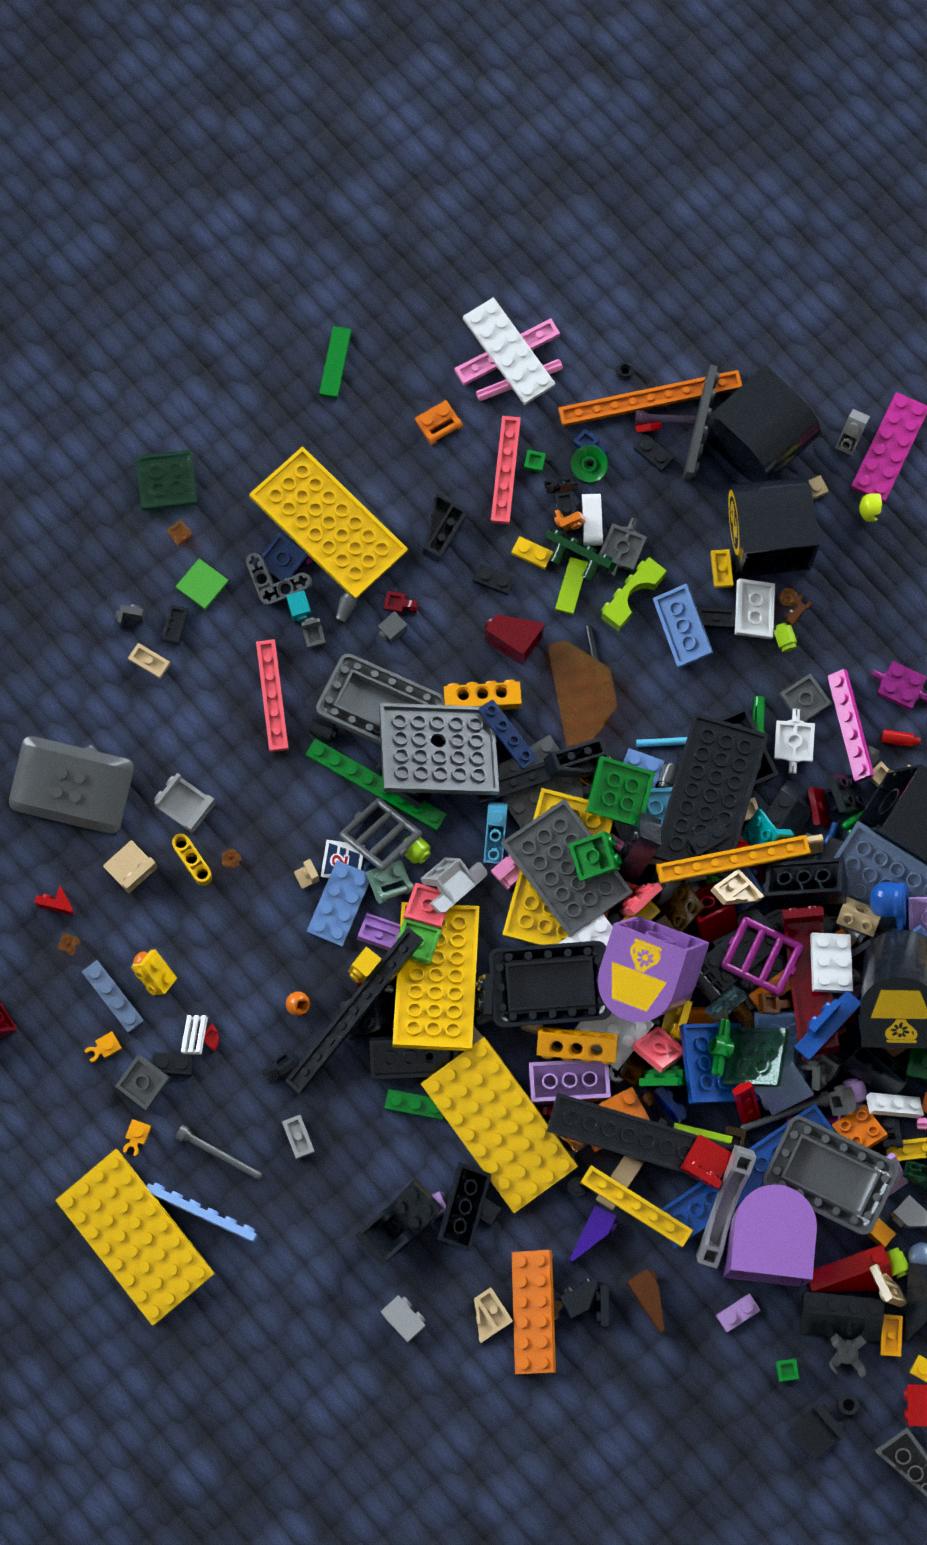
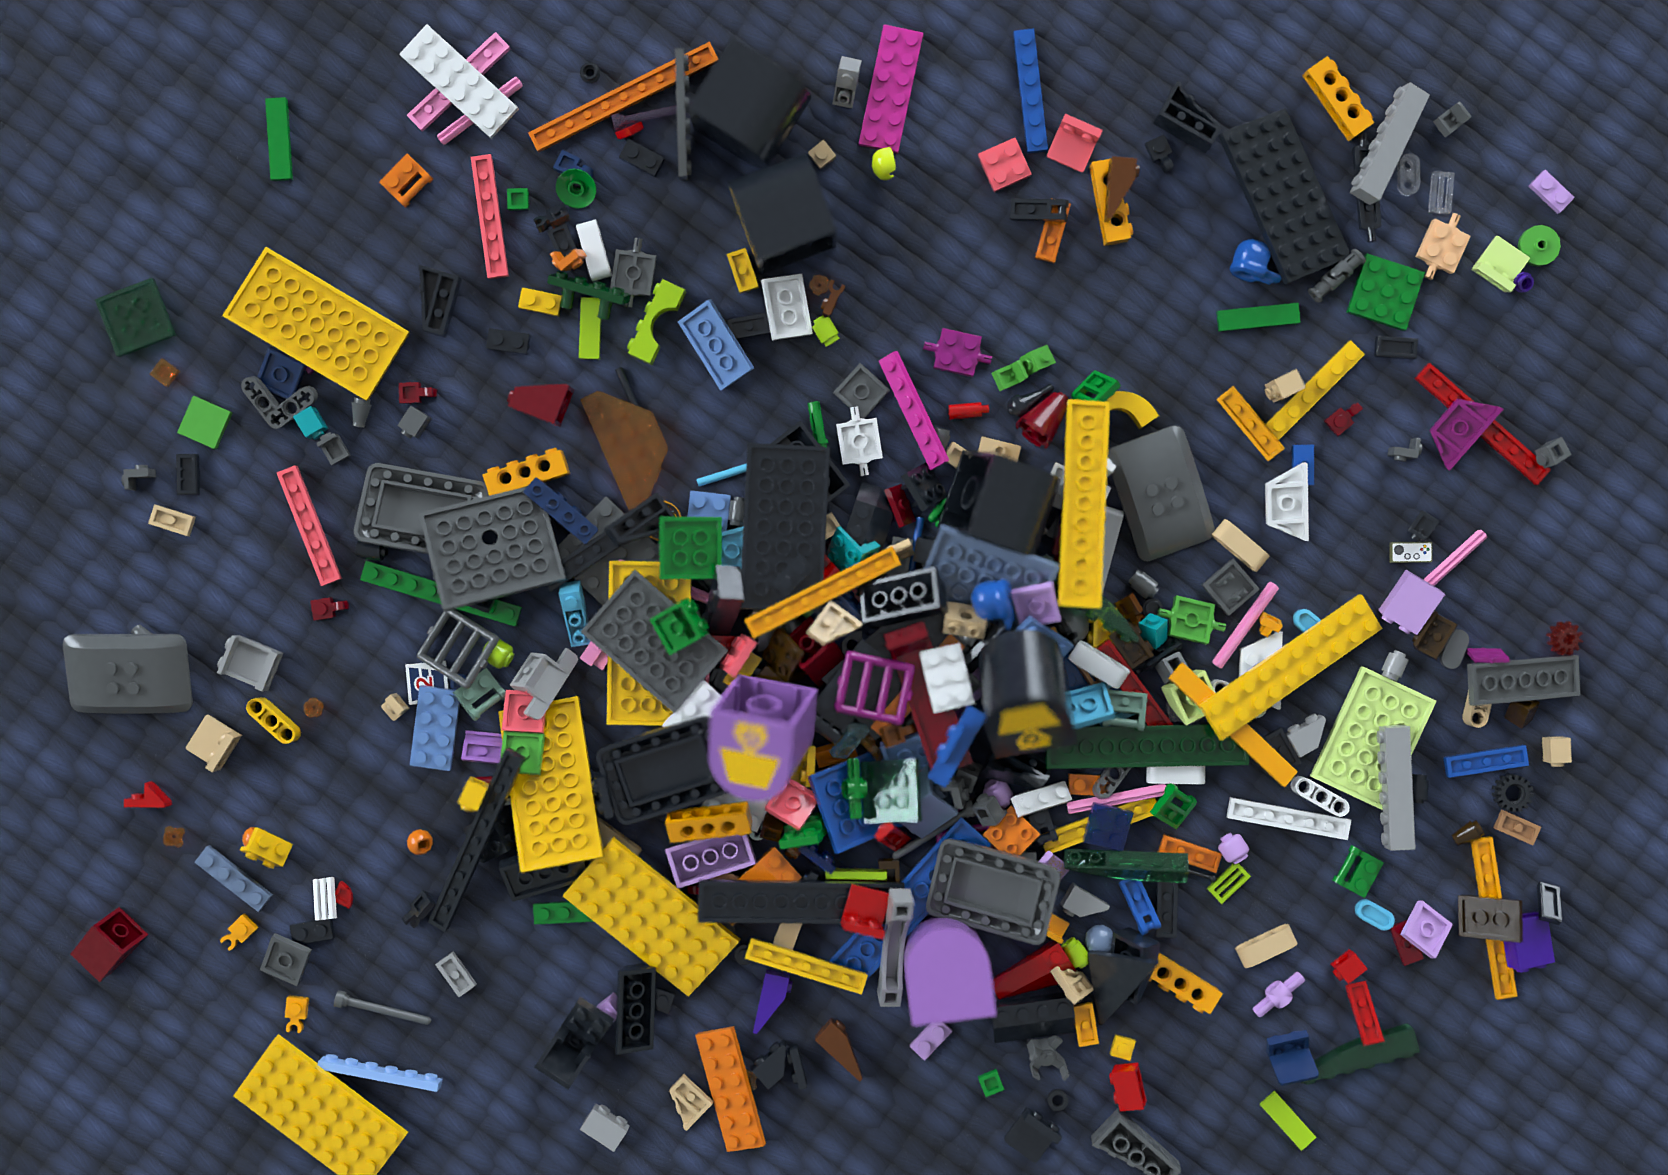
camera: 10 degrees left, 15 degrees up
none -> dark red plate [310,597,349,621]

